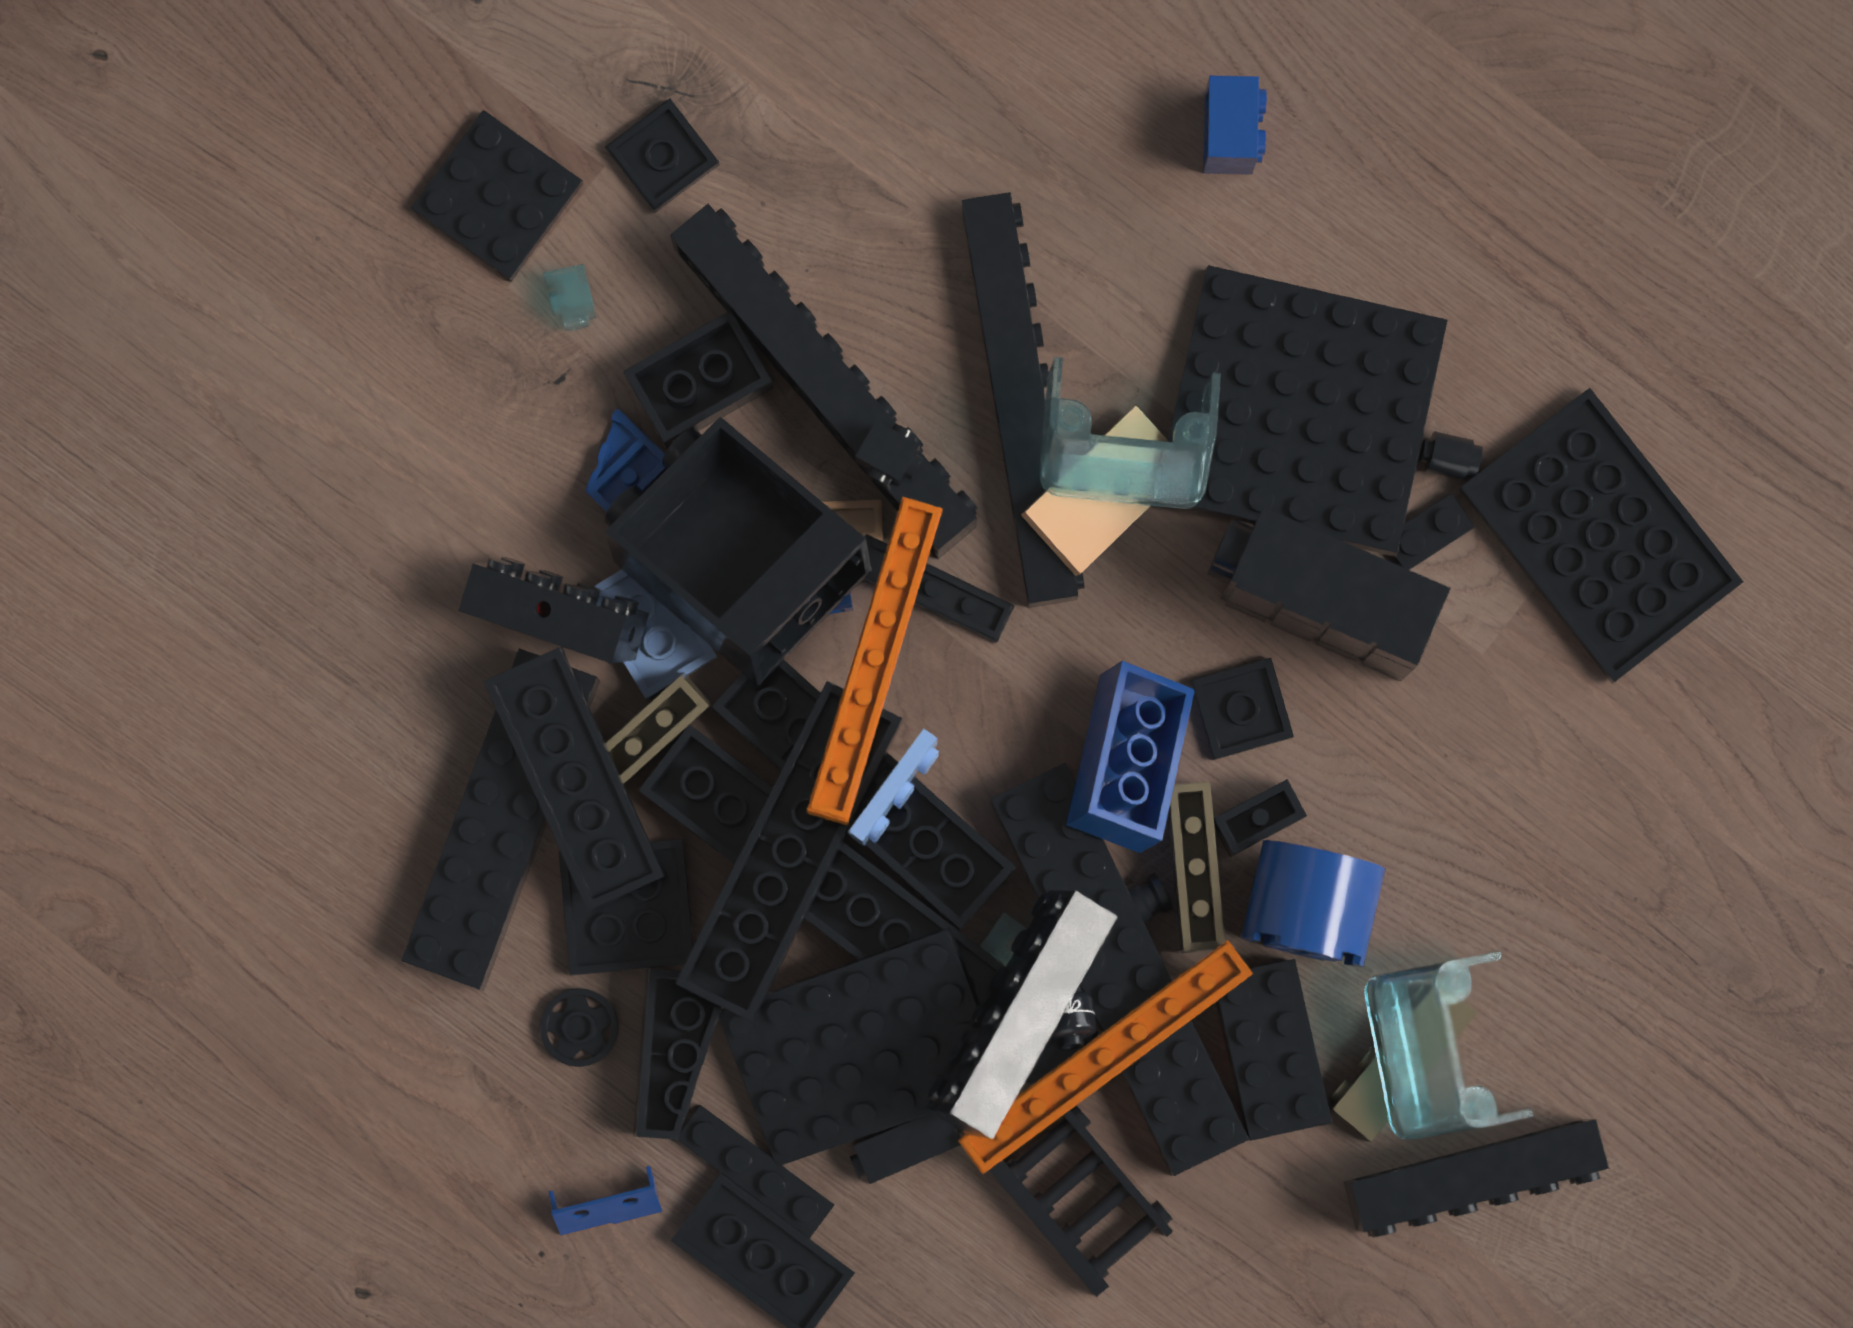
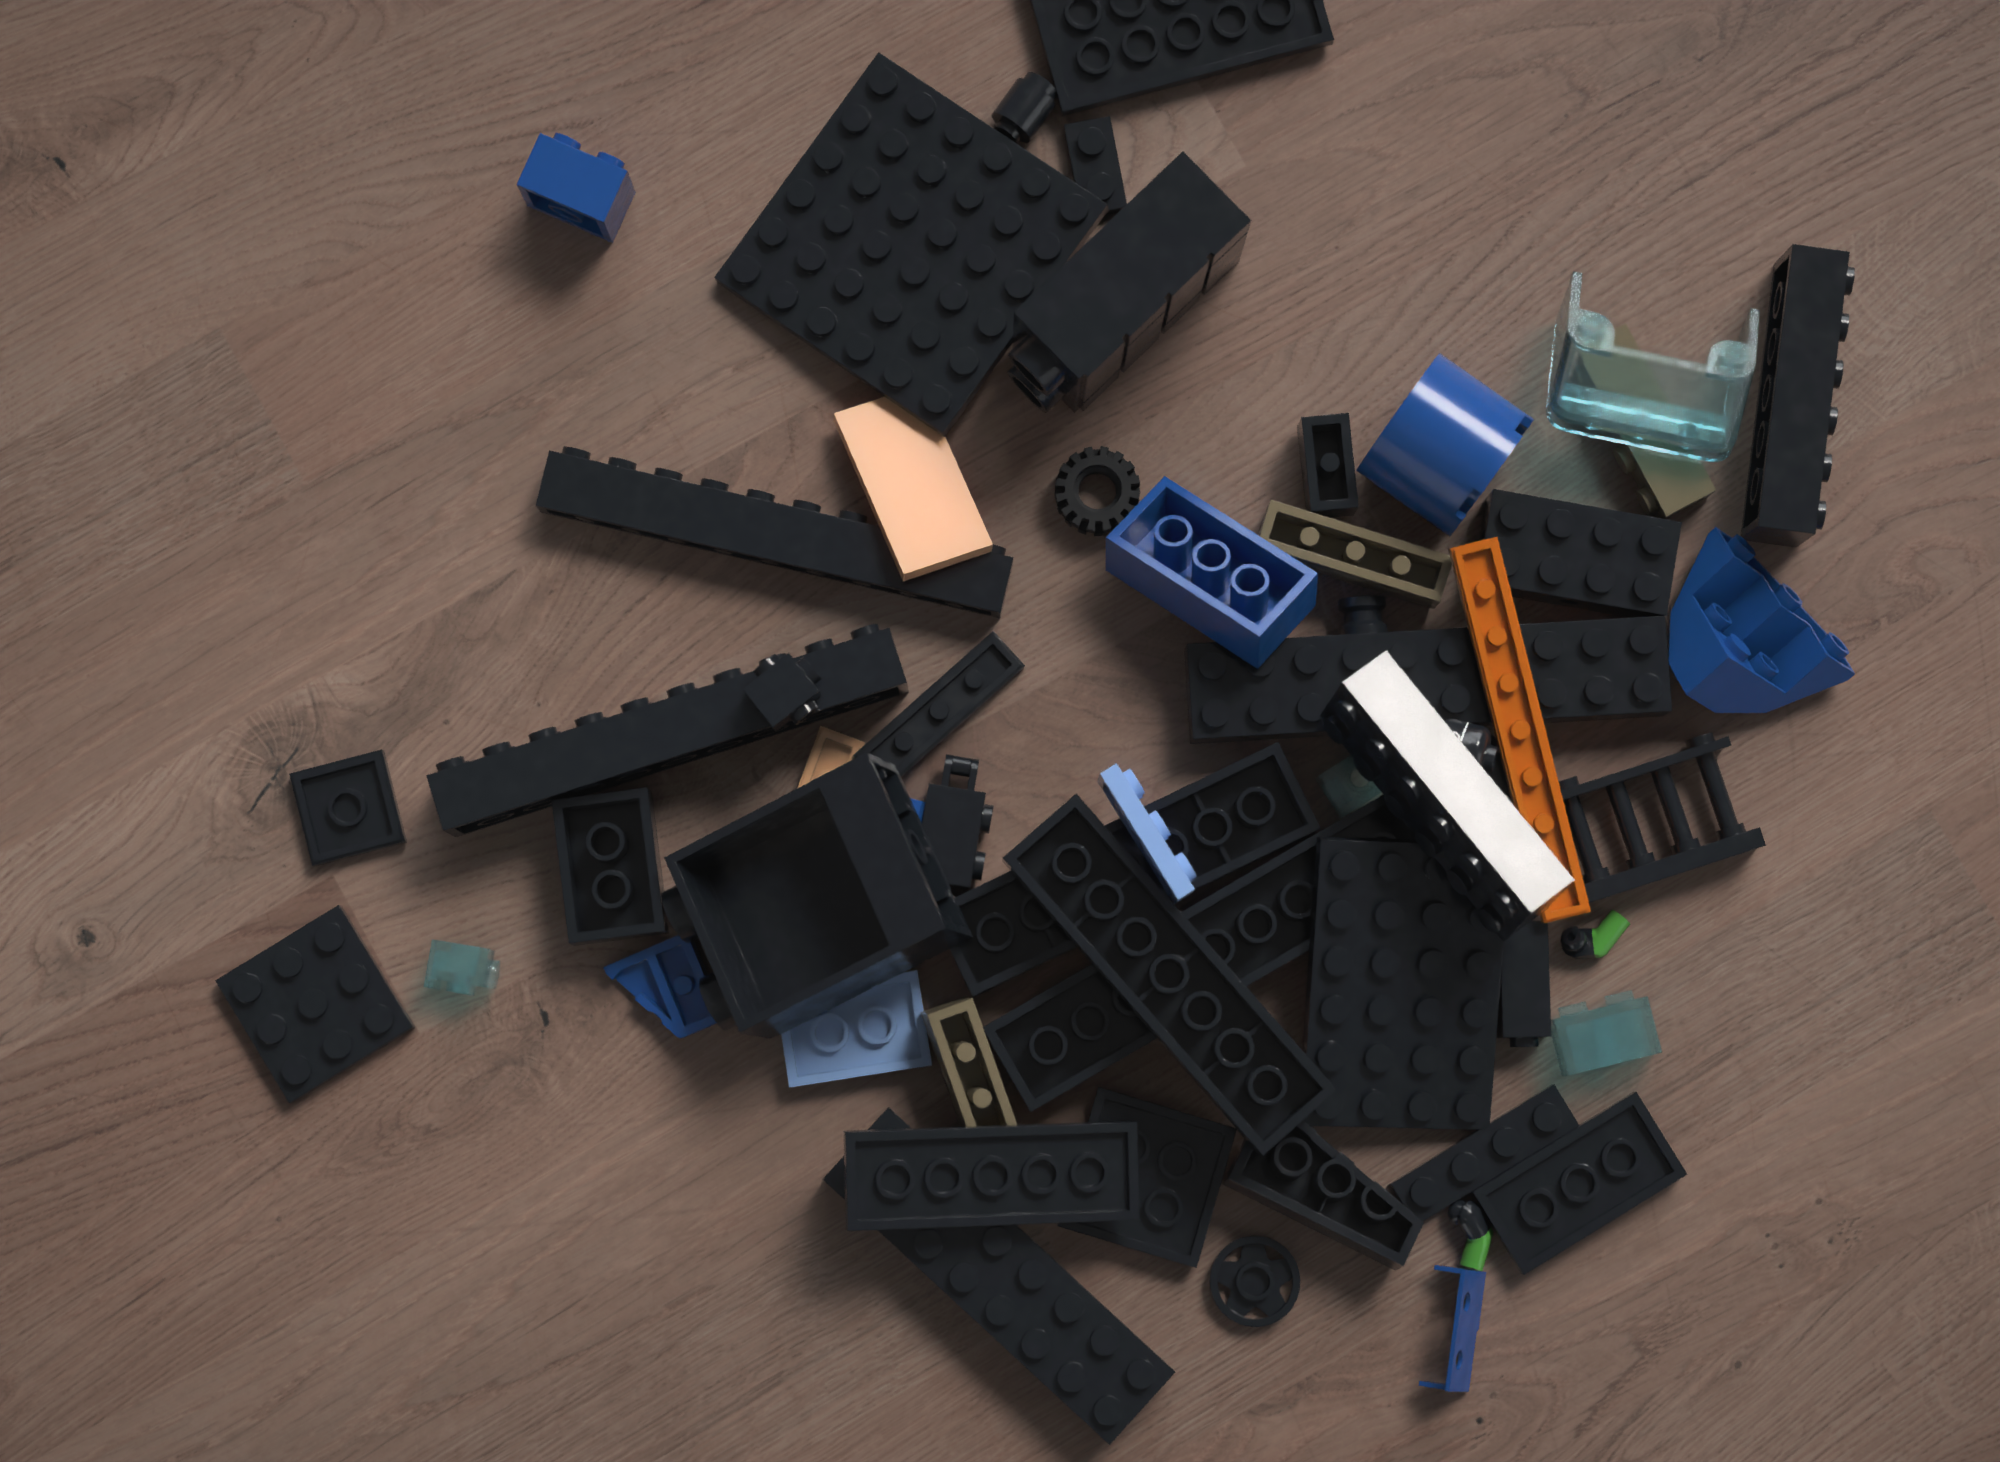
camera: 70 degrees left, 0 degrees up
black brick [458,557,650,664] -> none
orange tile [807,497,943,825] -> none
clear light blue windscreen [1040,357,1221,509] -> none
black tile [1191,658,1294,760] -> none
none -> black brick [922,754,994,890]
none -> black tyre [1054,446,1140,536]
none -> arm [1448,1200,1493,1271]
none -> clear light blue brick [1551,990,1662,1076]
none -> arm [1560,910,1630,959]
none -> blue brick [1669,527,1855,713]

